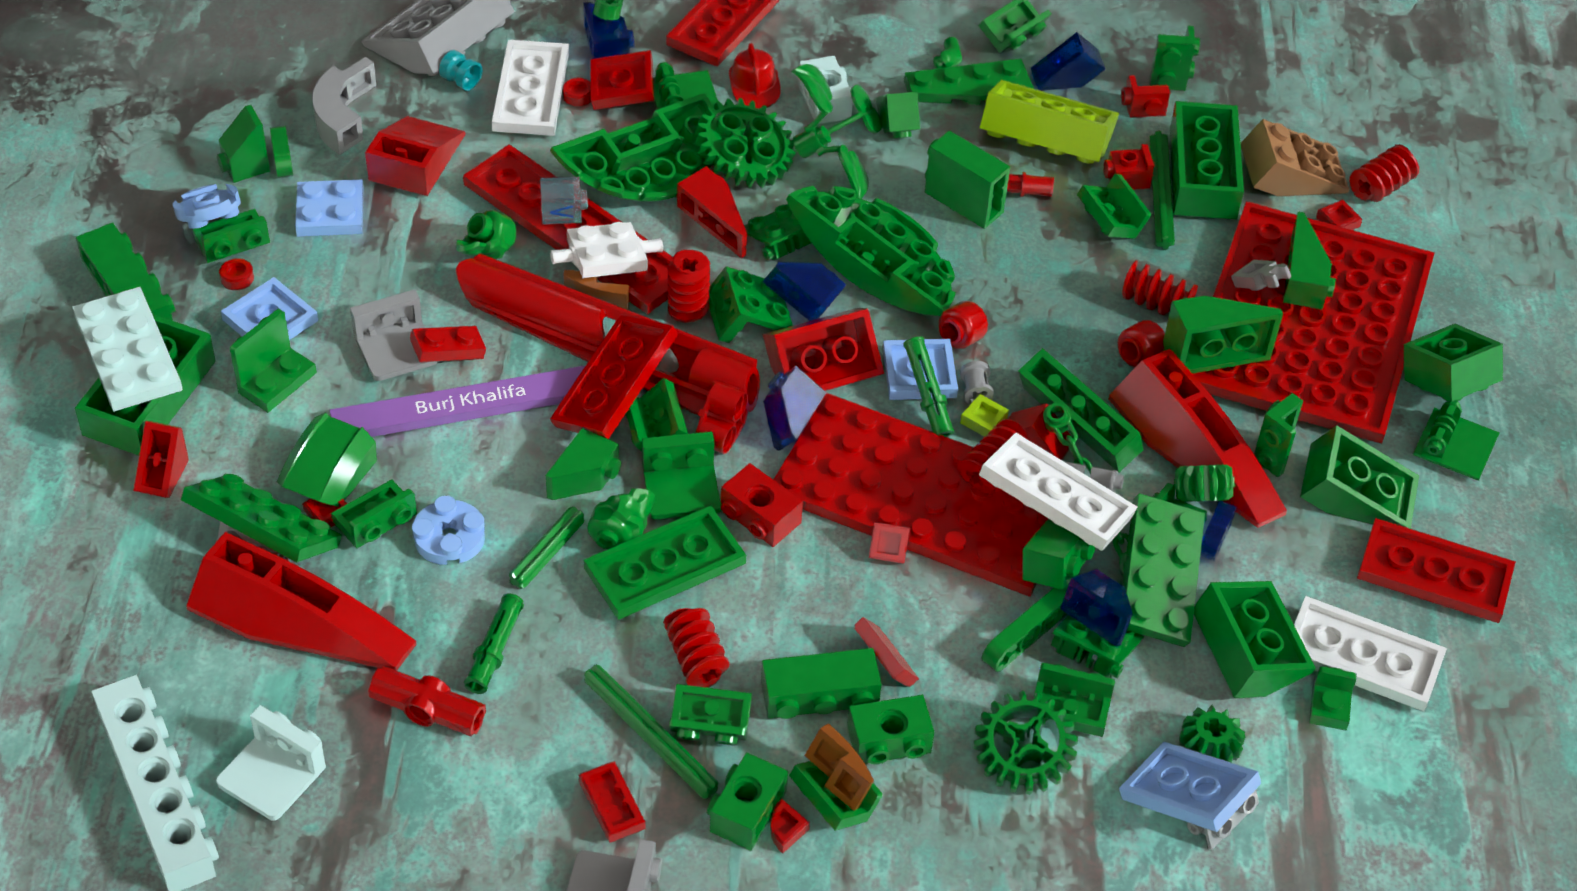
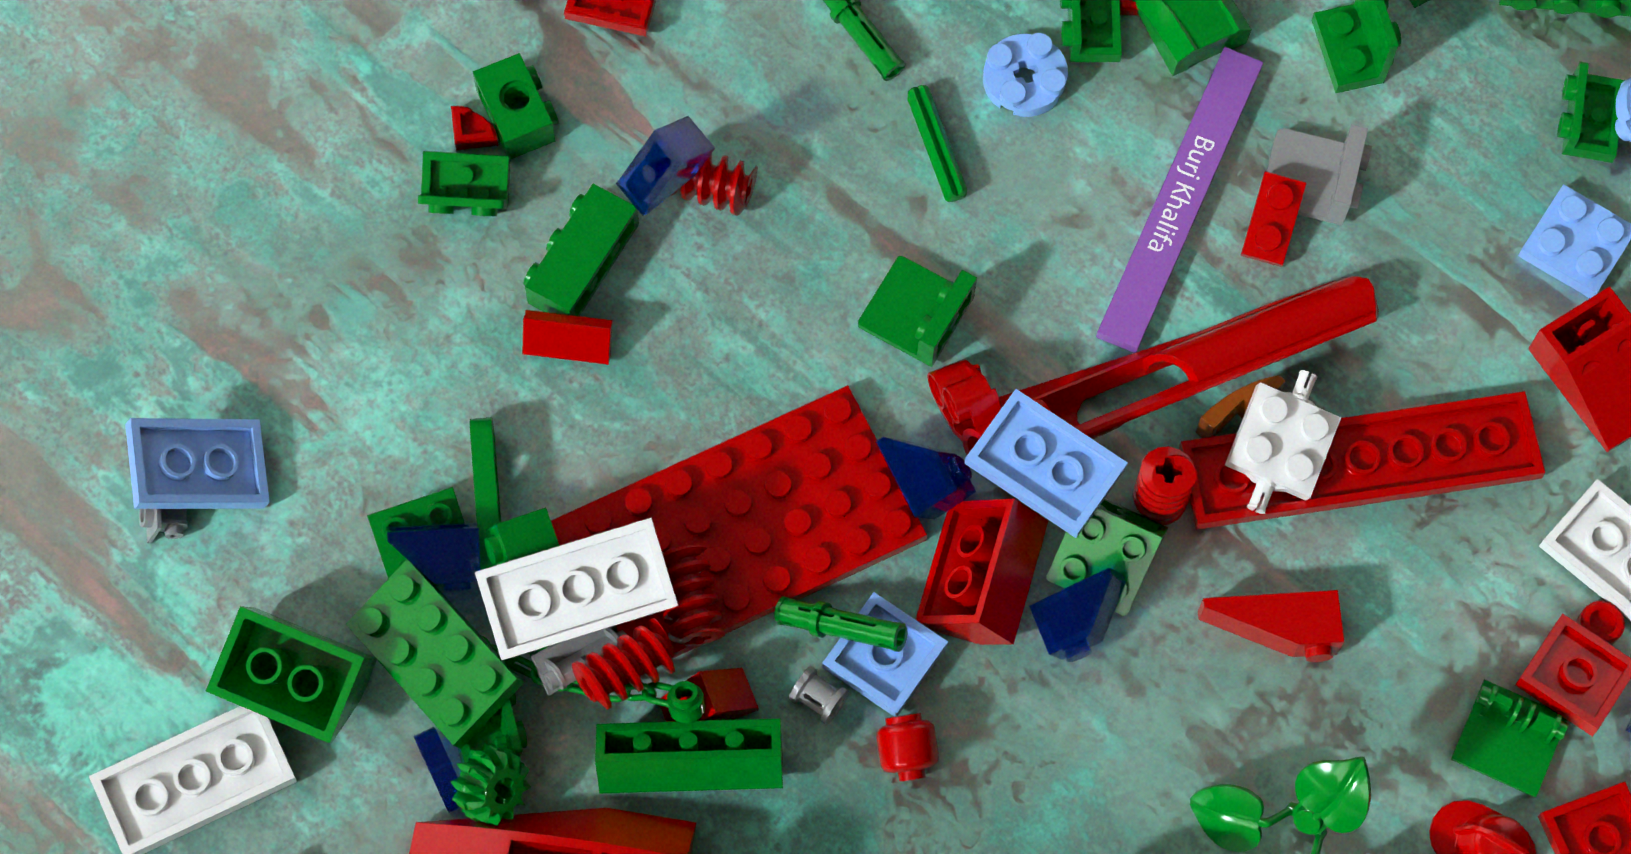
camera: 130 degrees right, 20 degrees up
red tile [219,258,254,290] -> none
light blue plate [221,277,318,340] -> none
green head [455,210,516,259] -> none
clear light blue brick [540,177,588,224] -> none
green slope [546,428,622,500] -> none
green brick [550,93,713,201] -> none
red plate [550,315,678,439] -> none
green plate [584,505,747,620] -> none
green axle [584,664,719,799] -> none
green head [587,488,655,549] -> none
green bracket [625,378,688,451] -> none
green bracket [669,684,752,745] -> none
green gear [694,98,796,188] -> none
red brick [721,463,803,547] -> none
green hinge [744,204,811,261] -> none
green brick [786,186,956,316] -> none
dark orange slope [804,723,874,811] -> none
green brick [847,694,934,765] -> none
red tile [869,522,910,564] -> none
lime plate [960,394,1009,437] -> none
green gear [973,690,1078,795] -> none
green bracket [1028,663,1115,737] -> none
green gear [1179,704,1245,763] -> none
green bracket [1309,666,1357,731] -> none
none -> red piece [572,618,675,710]
none -> clear blue slope [616,116,715,216]
none -> light blue plate [964,389,1128,538]

